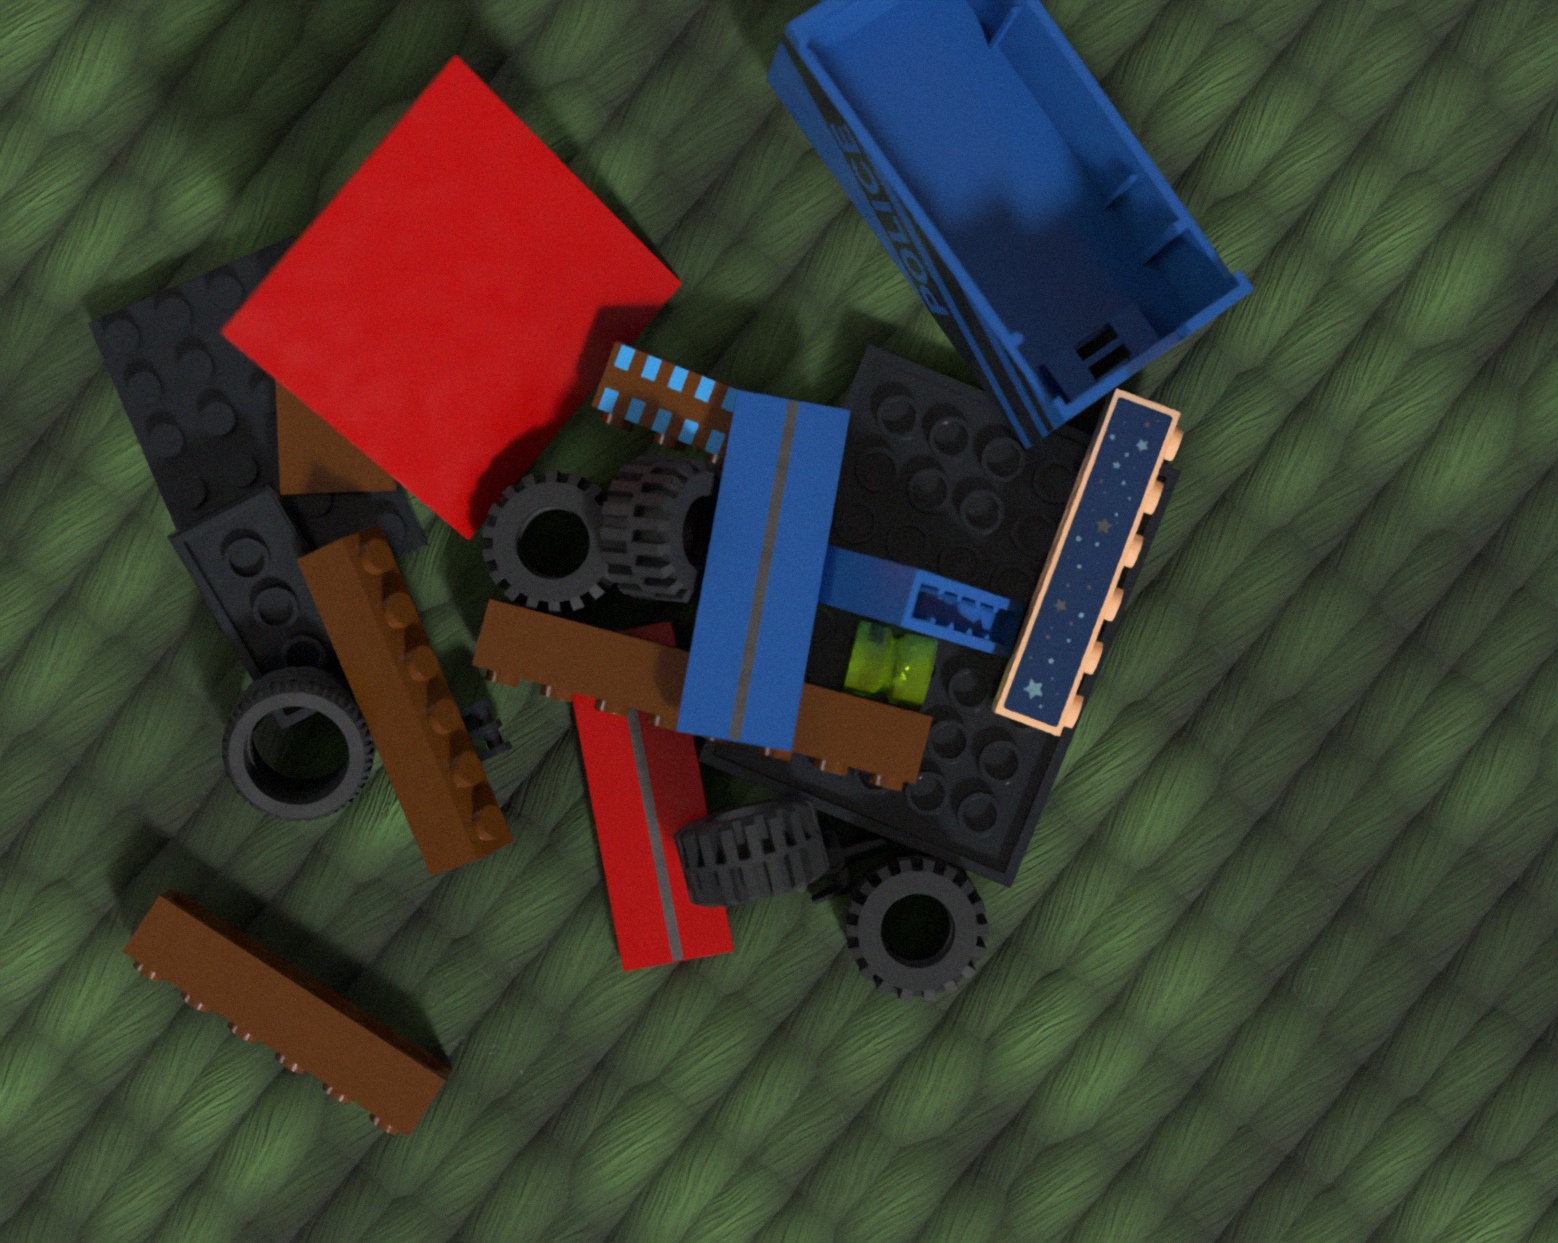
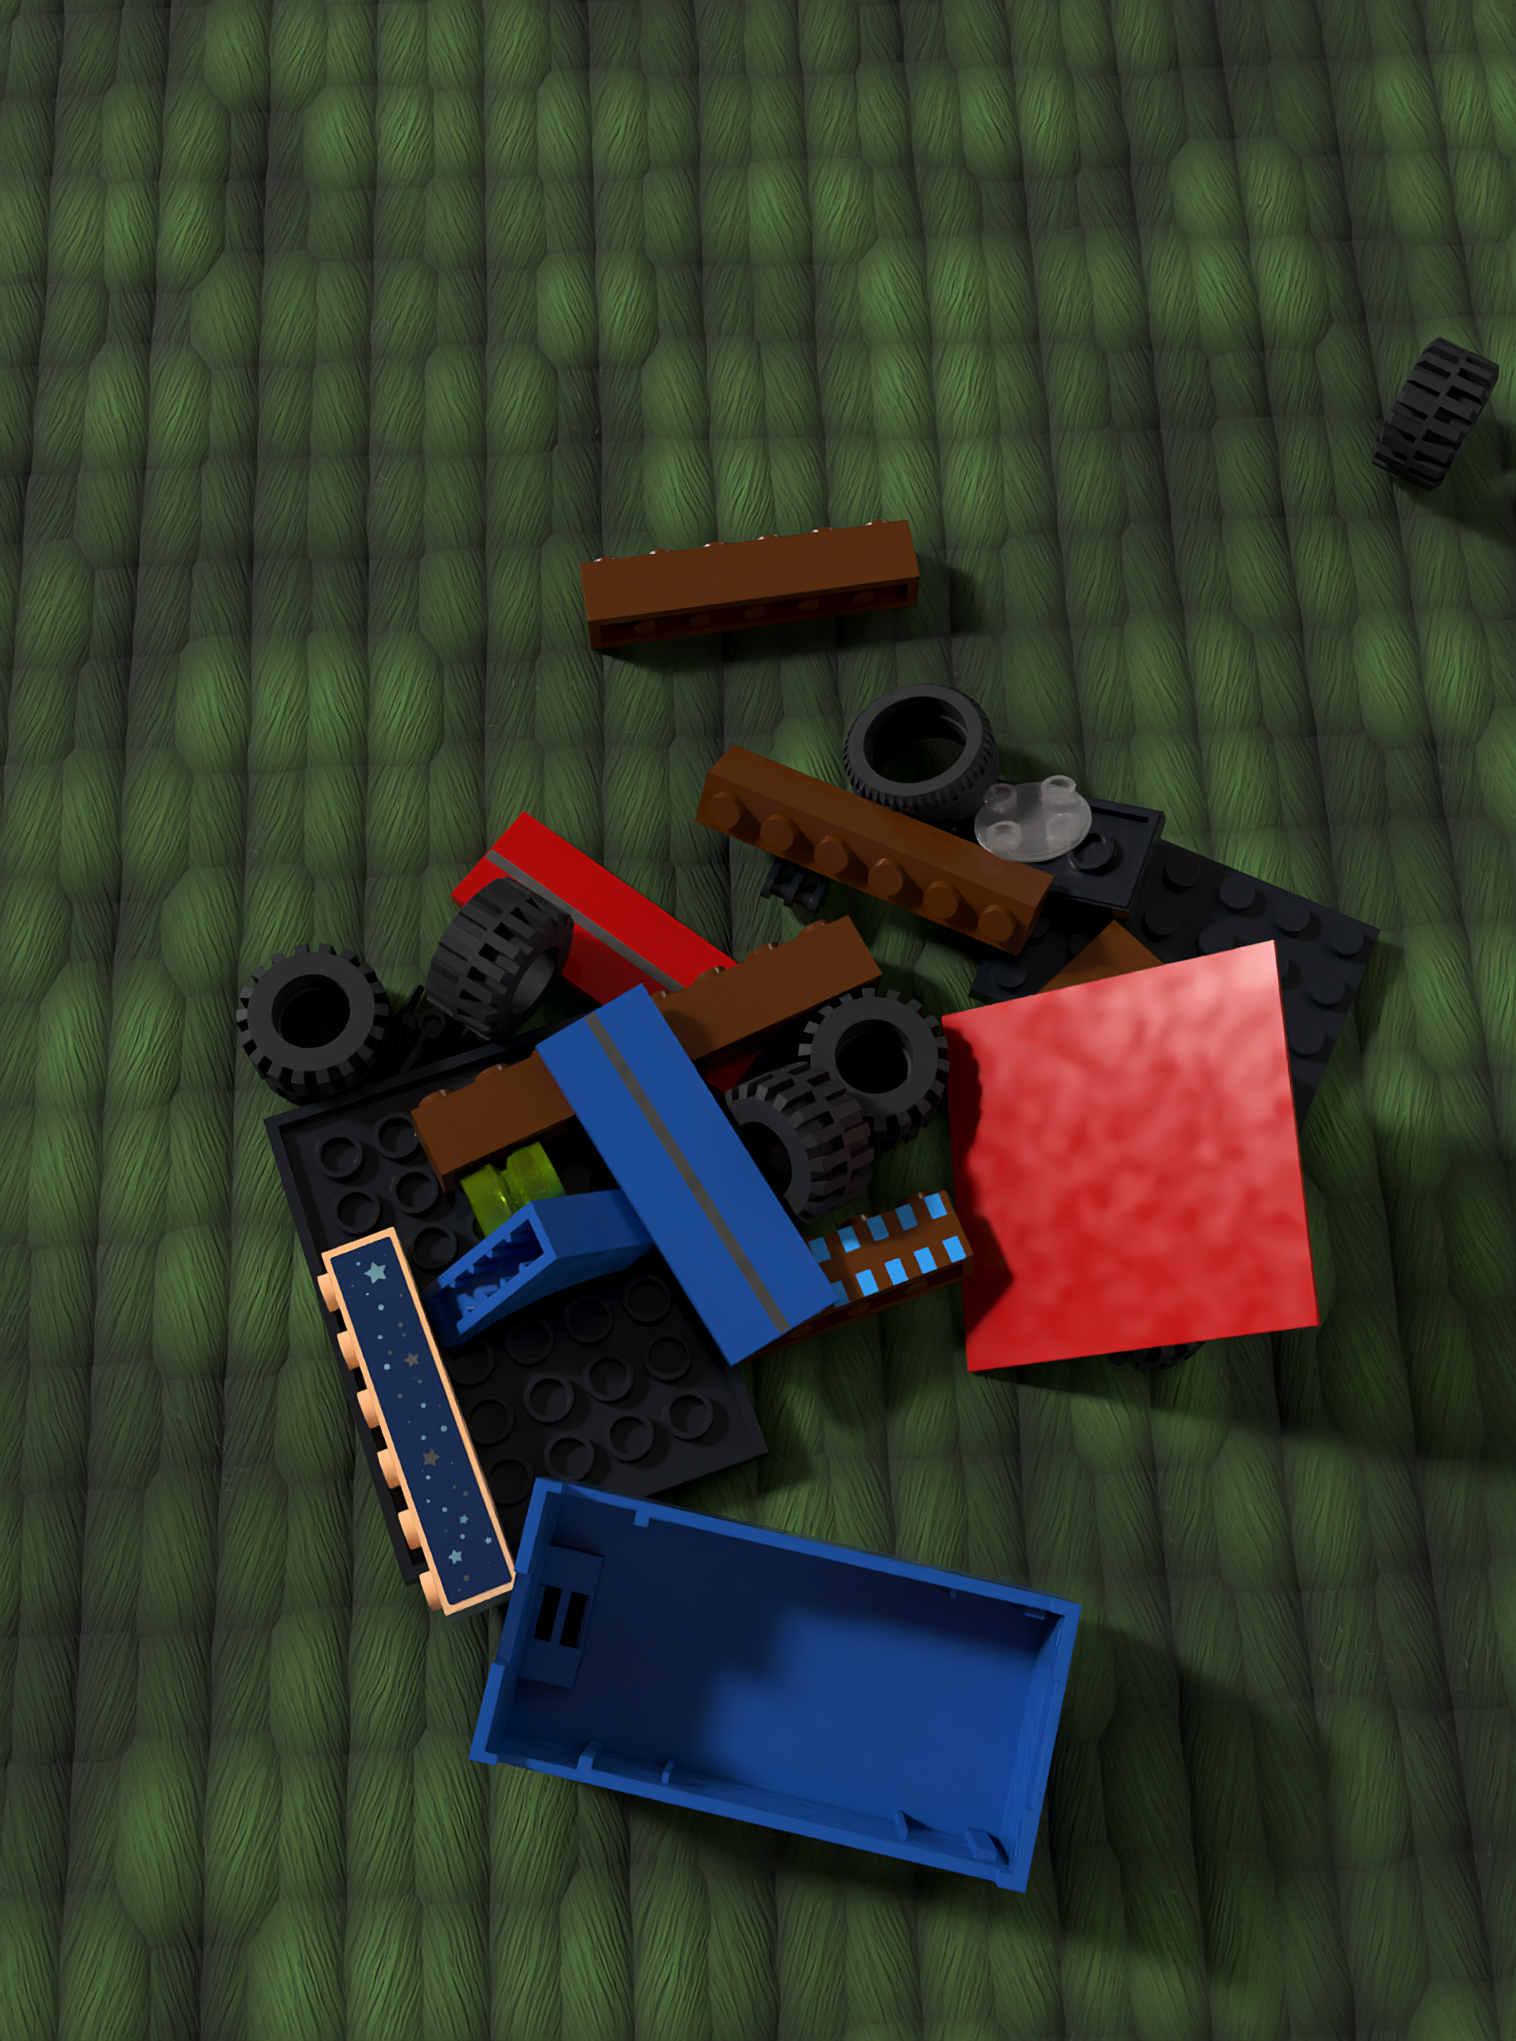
camera: 140 degrees right, 20 degrees down
none -> clear dish [974,775,1092,862]

